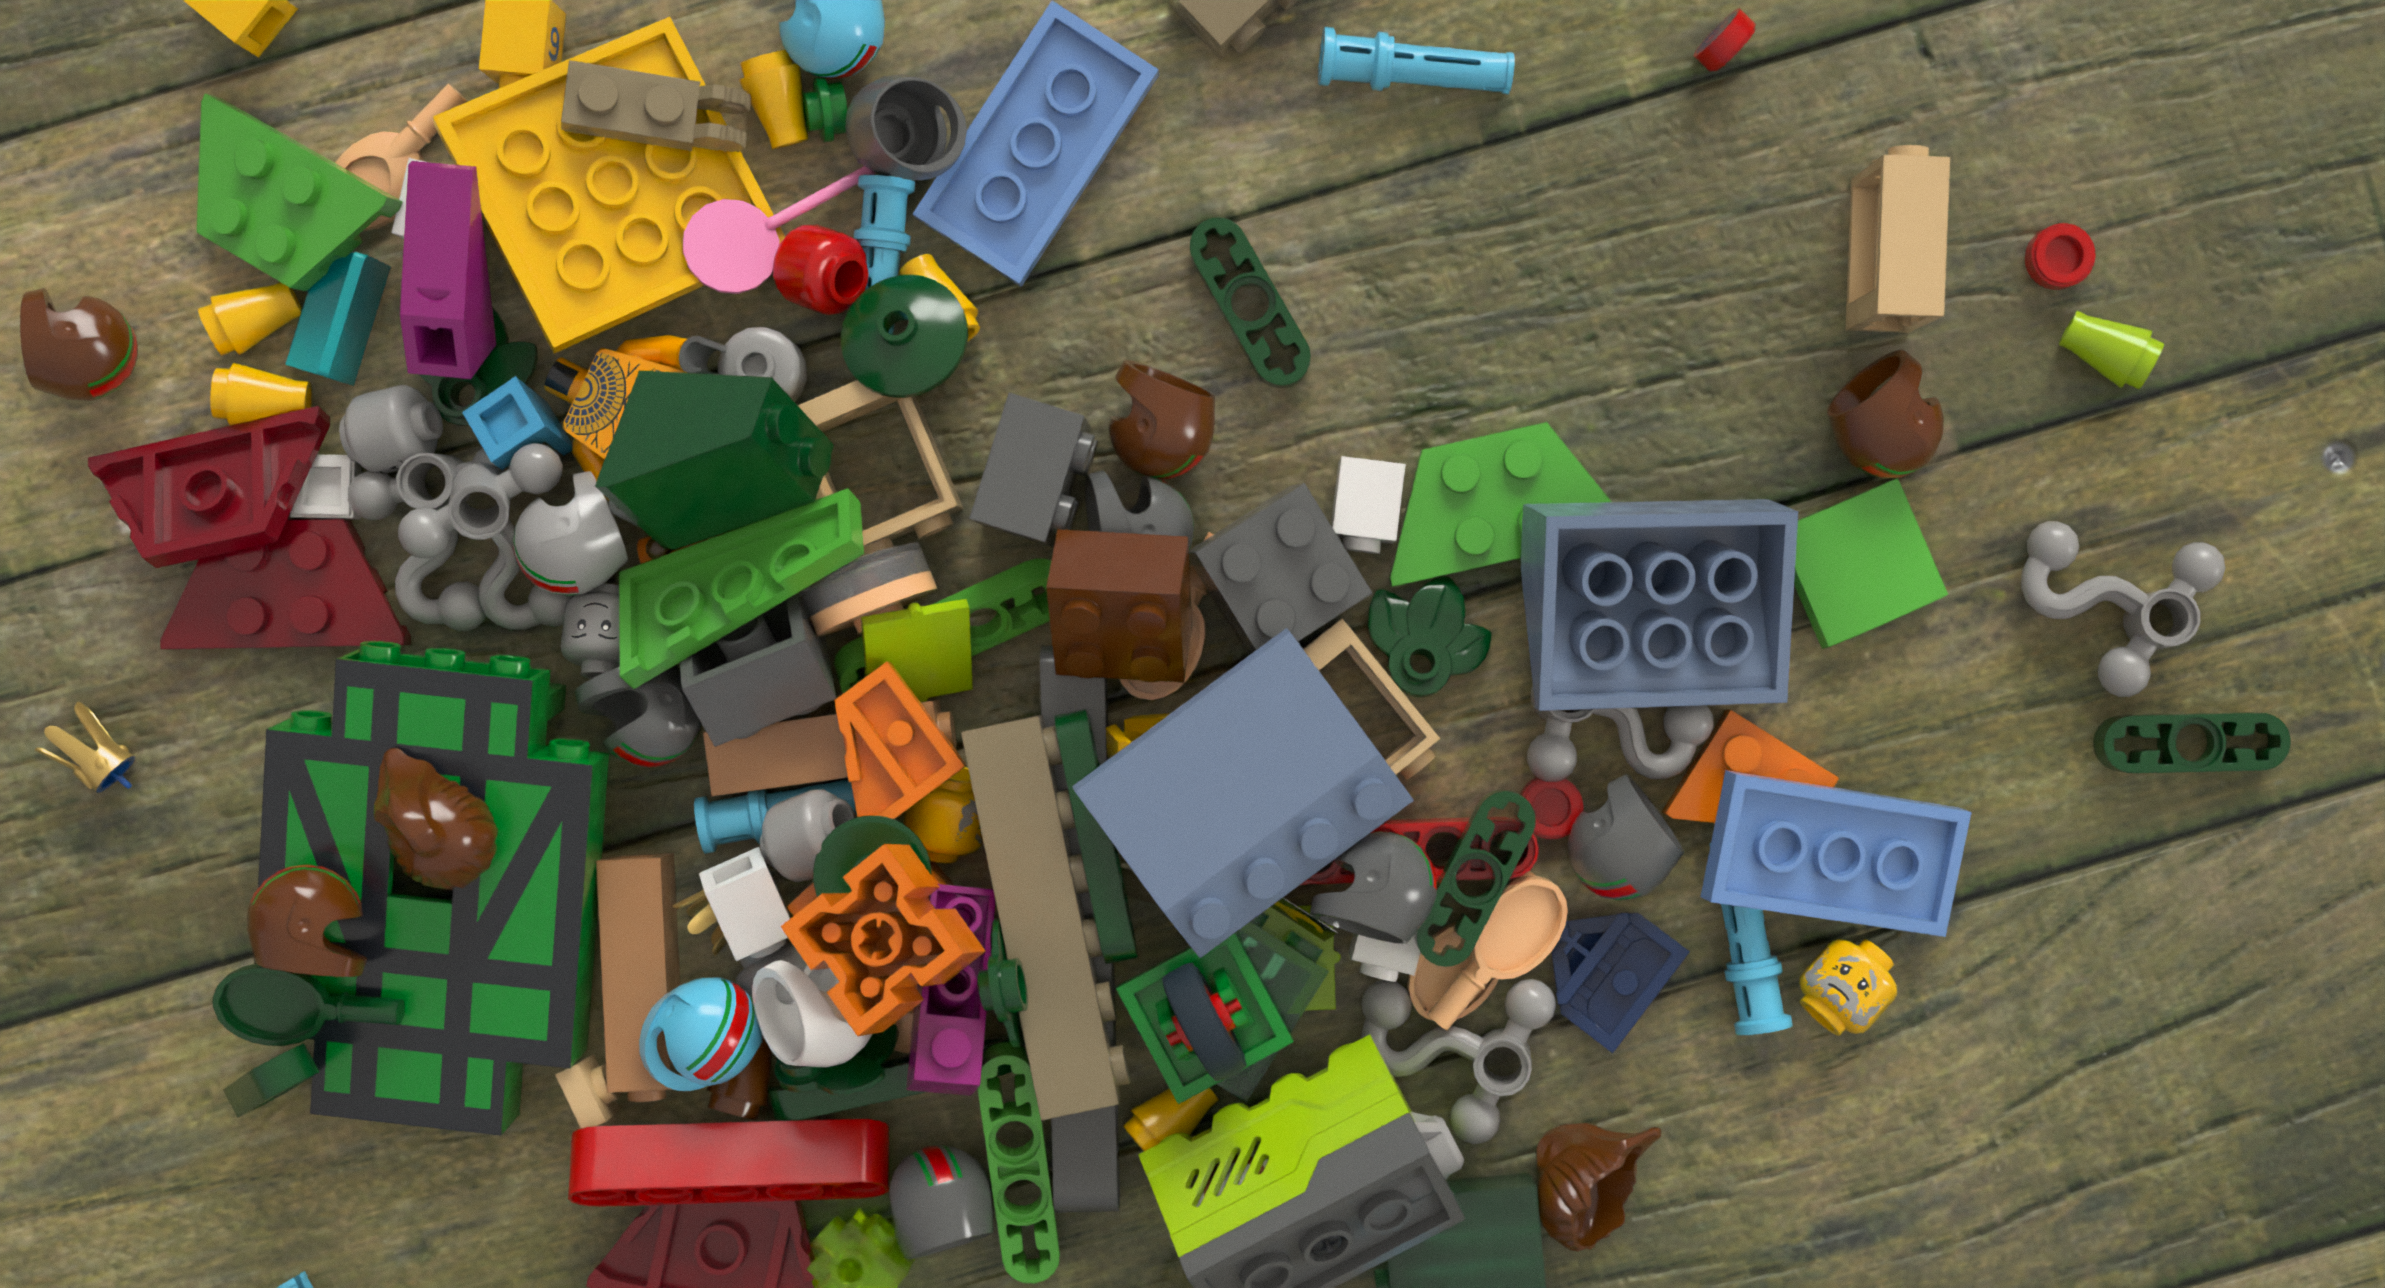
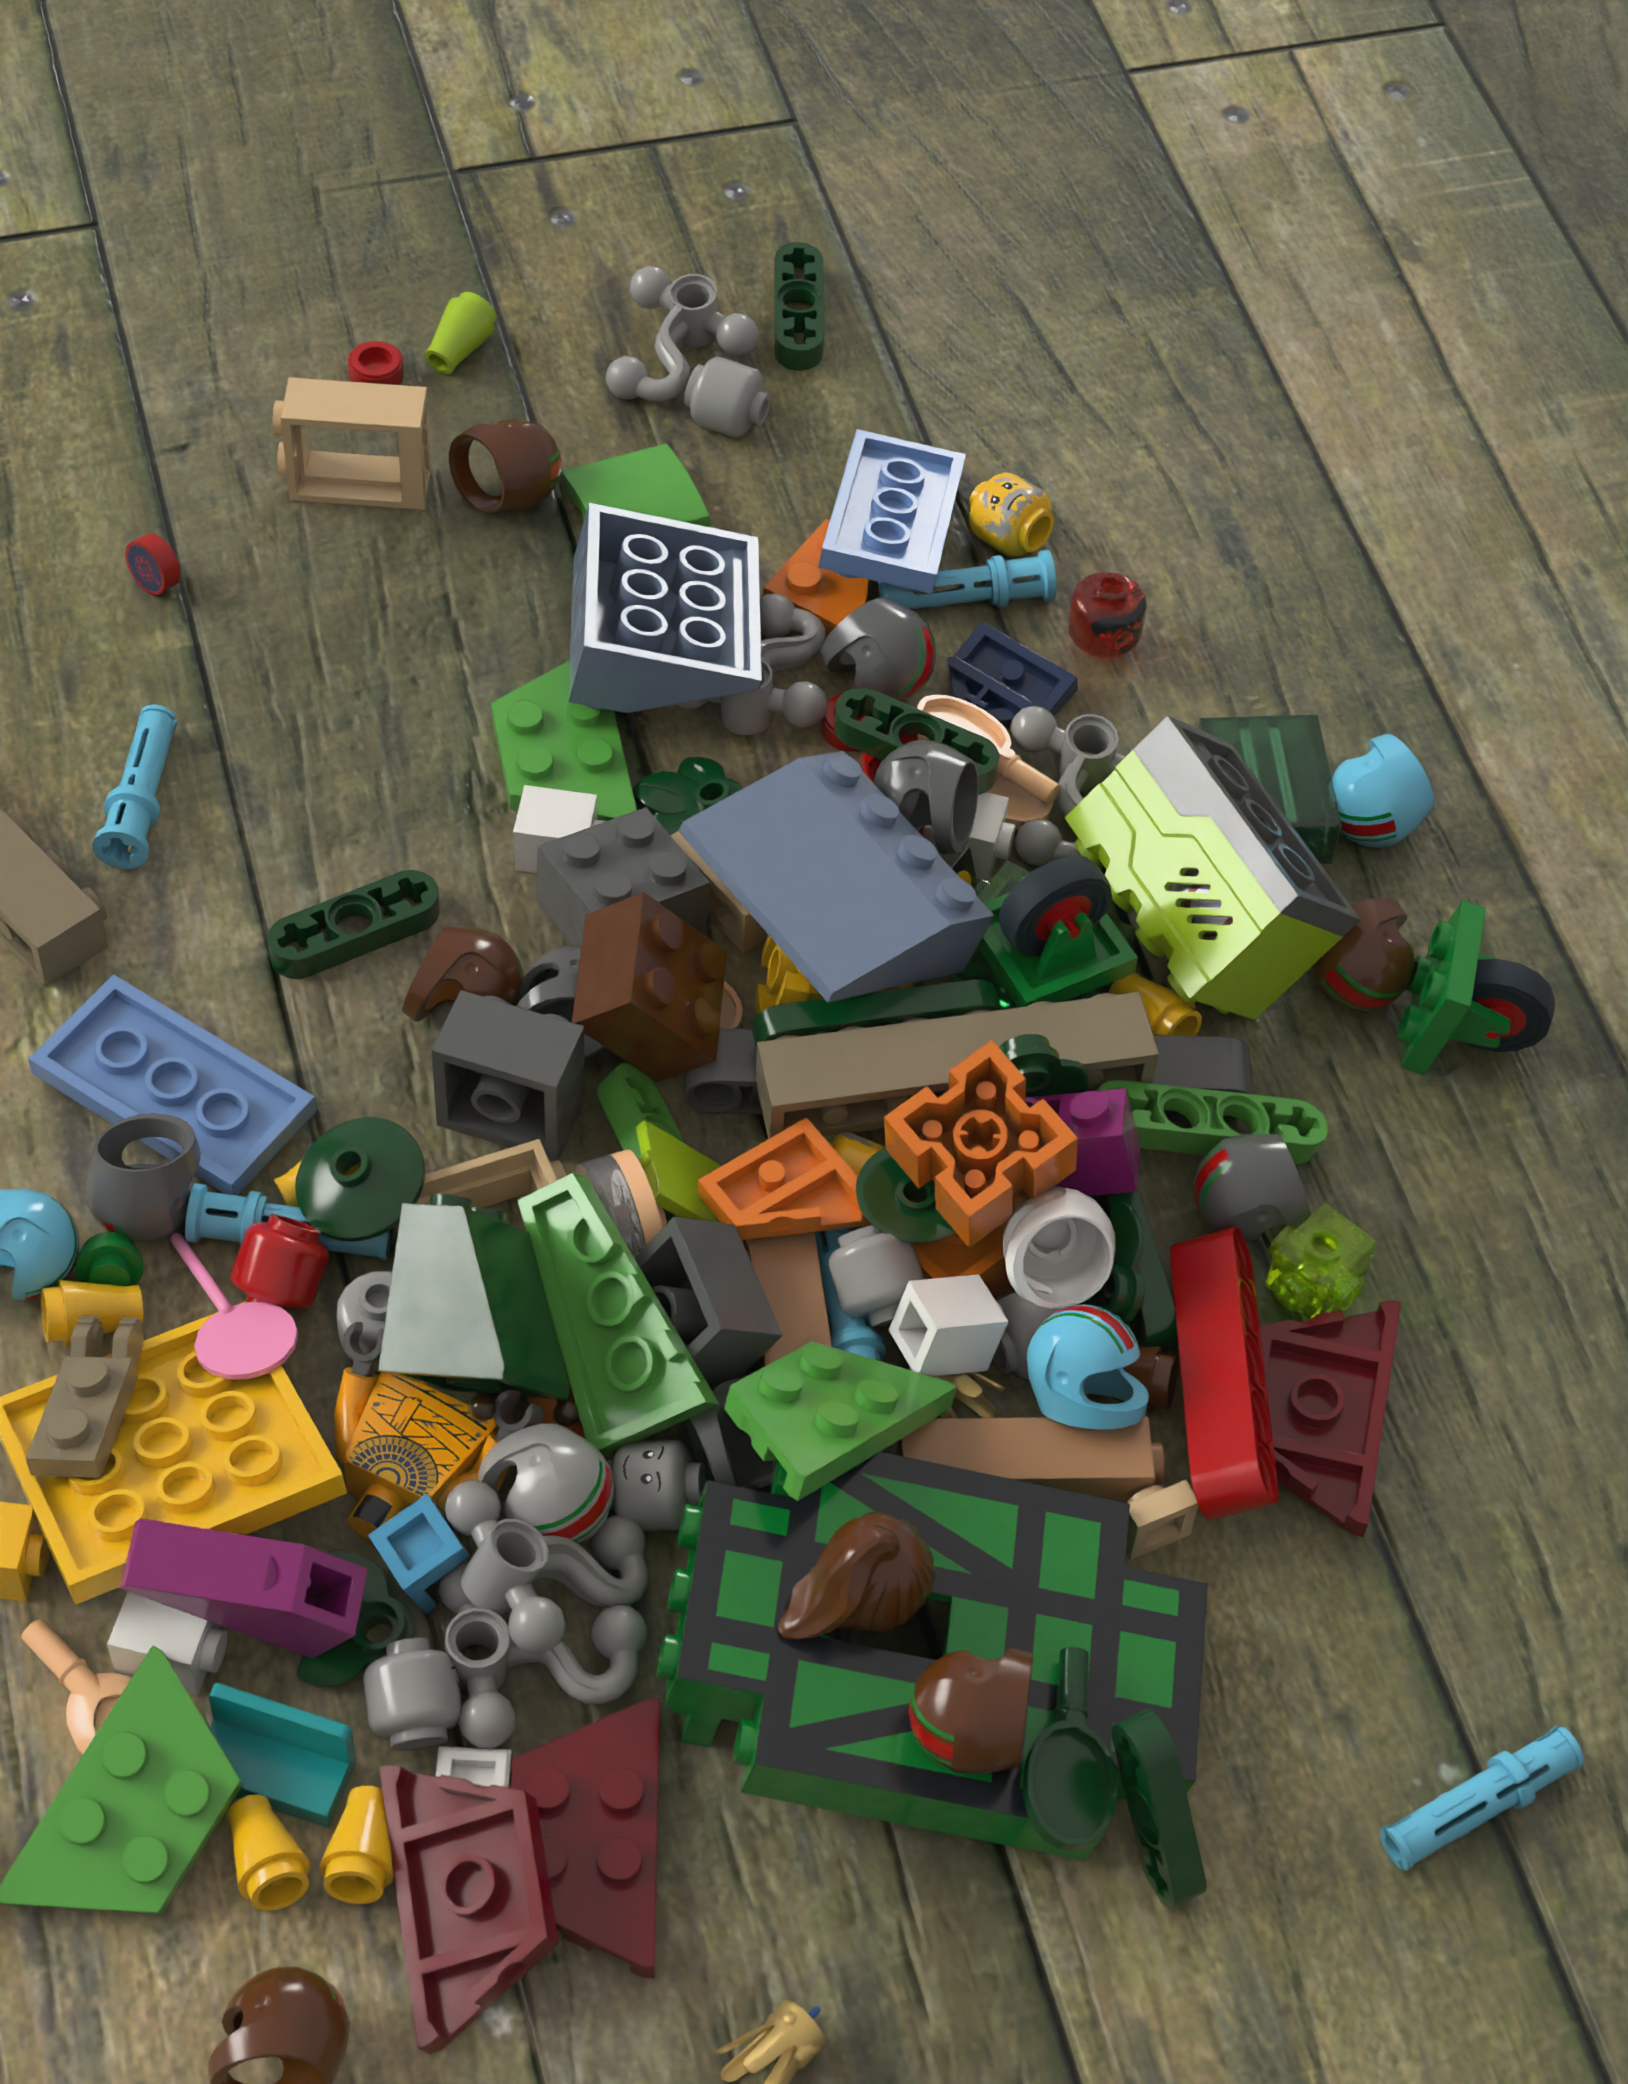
camera: 90 degrees left, 35 degrees down
reddish brown hair [1535,1123,1661,1252] -> none
none -> light grey head [684,357,771,438]
none -> bright green wing [724,1341,957,1501]
none -> clear red head [1068,572,1147,658]

